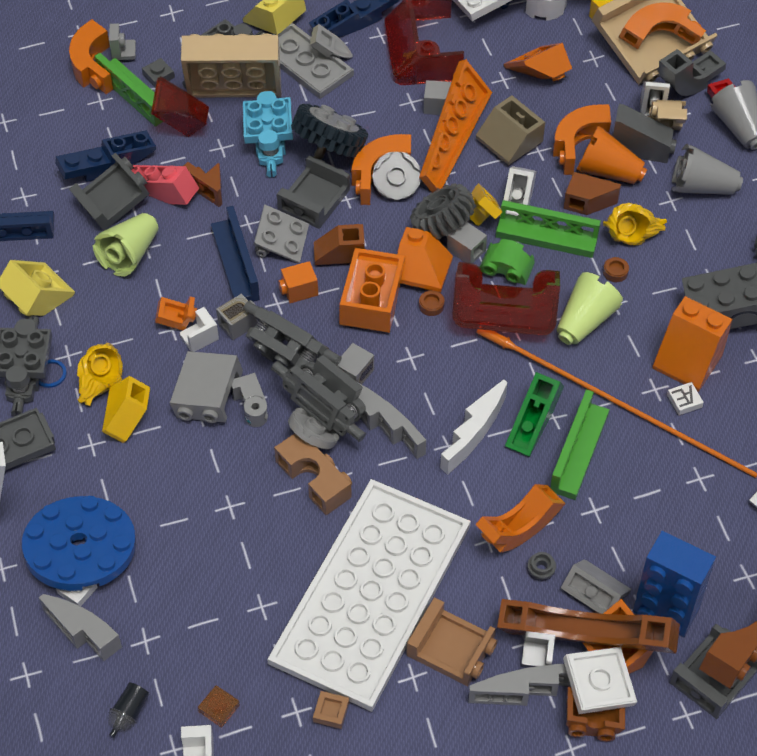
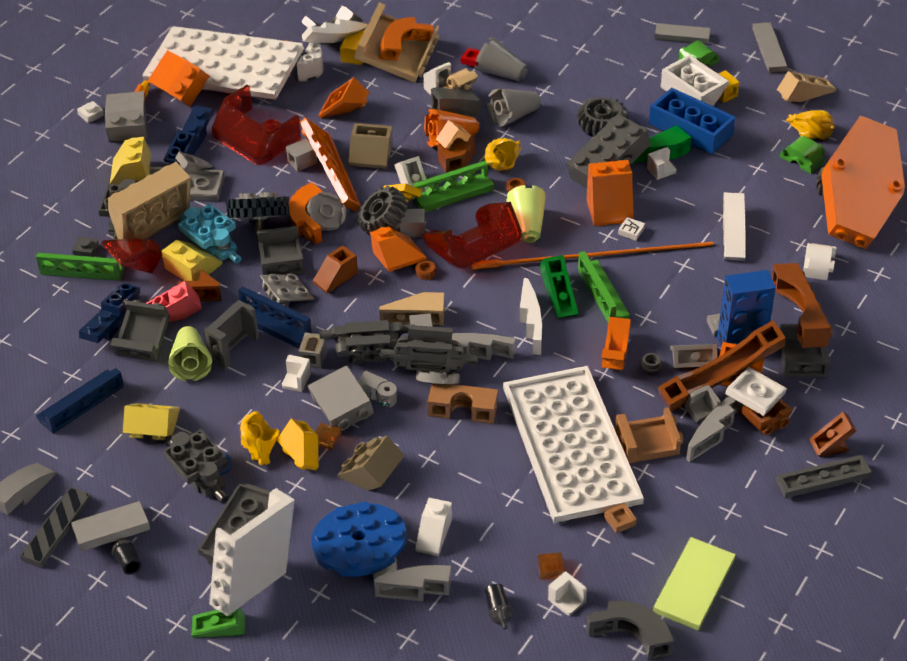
camera: 40 degrees left, 10 degrees down
orange arch [69,19,113,95] -> none
light grey bracket [109,23,136,60] -> none
orange bracket [155,296,197,331] -> none
orange brick [278,261,318,304] -> none
orange slope [339,248,405,333] -> none
bright green cylinder [478,239,535,285] -> none
orange arch [553,104,611,175] -> none
dark grey arch [659,49,726,96] -> none
none -> light yellow slope [162,240,223,281]
none -> dark grey panel [204,300,259,369]
none -> clear orange plate [315,422,341,450]
none -> dark tan slope [338,436,405,491]
none -> tan slope [379,292,445,326]
none -> white slope [416,498,452,556]
none -> light nougat panel [436,120,471,149]

